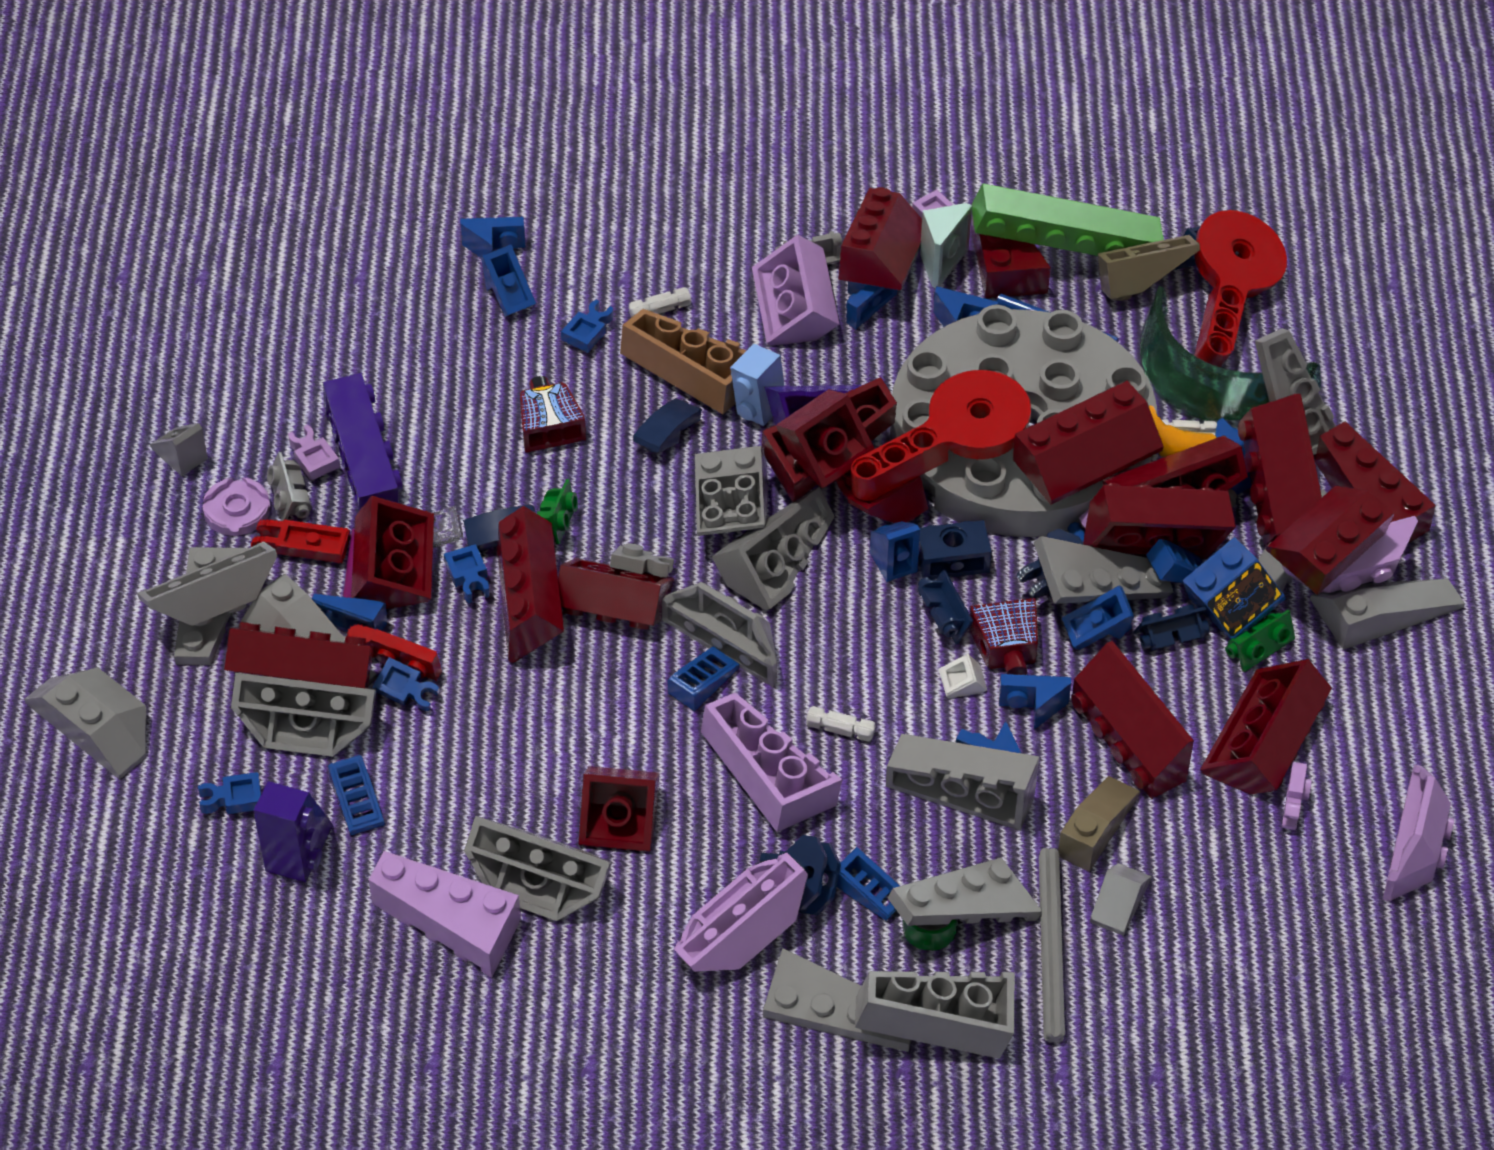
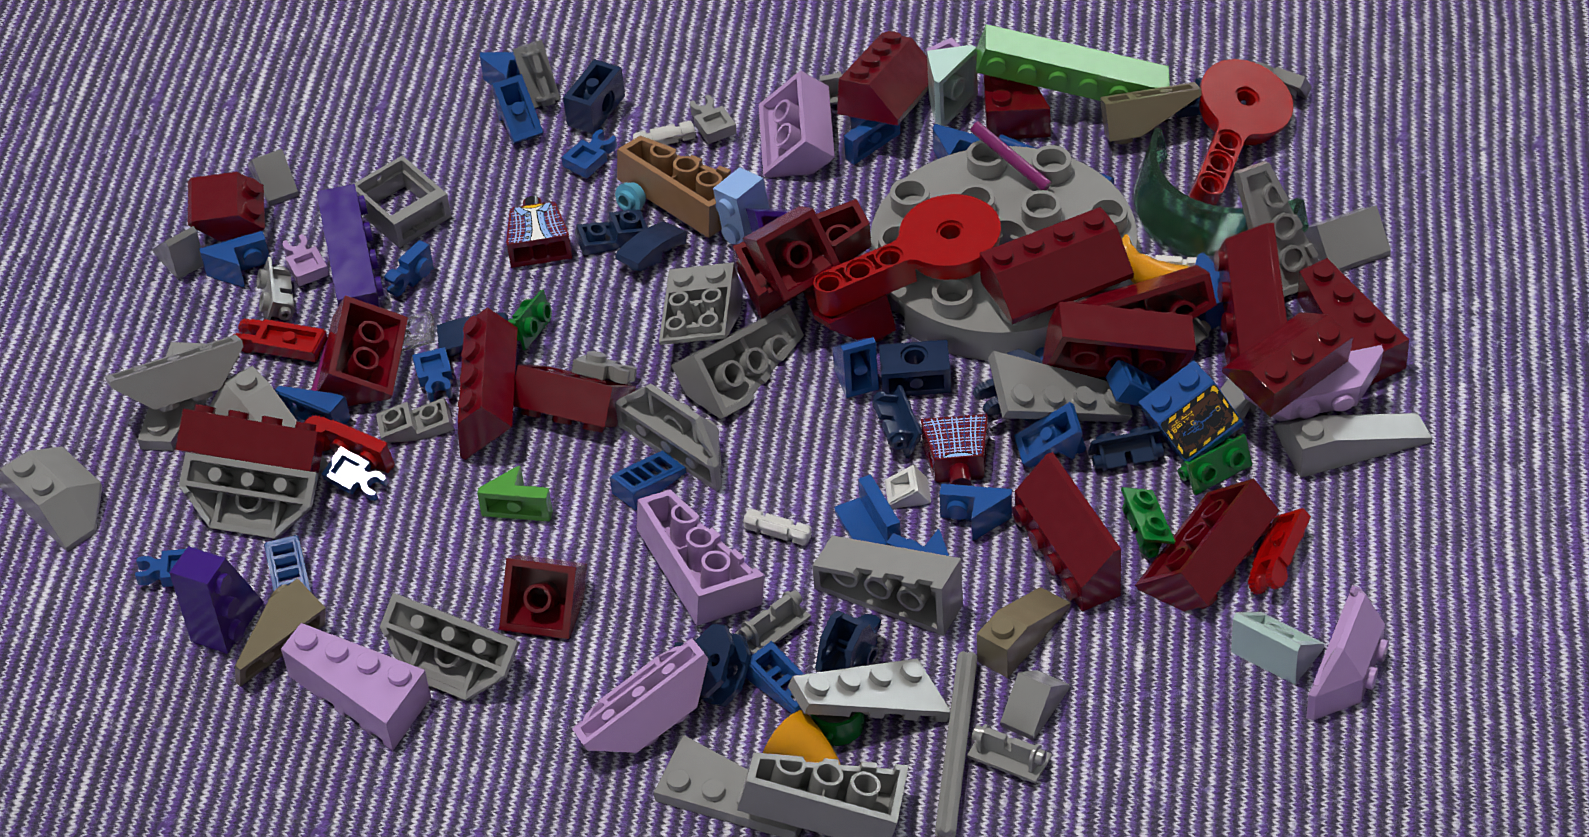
camera: 10 degrees right, 5 degrees down
lavender tile [203,478,271,536] -> none
lavender plate [1282,762,1312,830] -> none
none -> dark red slope [188,171,265,242]
none -> blue slope [199,231,270,287]
none -> dark tan slope [235,578,326,687]
none -> light grey slope [248,149,299,206]
none -> light grey window [354,155,452,248]
none -> light grey slope [376,397,454,442]
none -> blue plate [384,240,434,297]
none -> bright green slope [477,466,553,522]
none -> light grey hinge [512,40,560,108]
none -> dark blue brick [563,59,625,134]
none -> dark blue slope [575,210,648,255]
none -> medium azure plate [615,182,646,211]
none -> light grey plate [690,95,737,144]
none -> light grey hinge [734,590,811,654]
none -> light orange hat [763,710,841,765]
none -> dark blue hinge [815,610,881,672]
none -> blue panel [835,474,901,545]
none -> light grey hinge [967,724,1052,784]
none -> magenta bar [970,121,1052,190]
none -> green hinge [1121,487,1175,558]
none -> light aqua slope [1231,612,1325,685]
none -> red hinge [1247,508,1311,595]
none -> light grey plate [1257,62,1312,99]
none -> light grey slope [1302,205,1391,272]

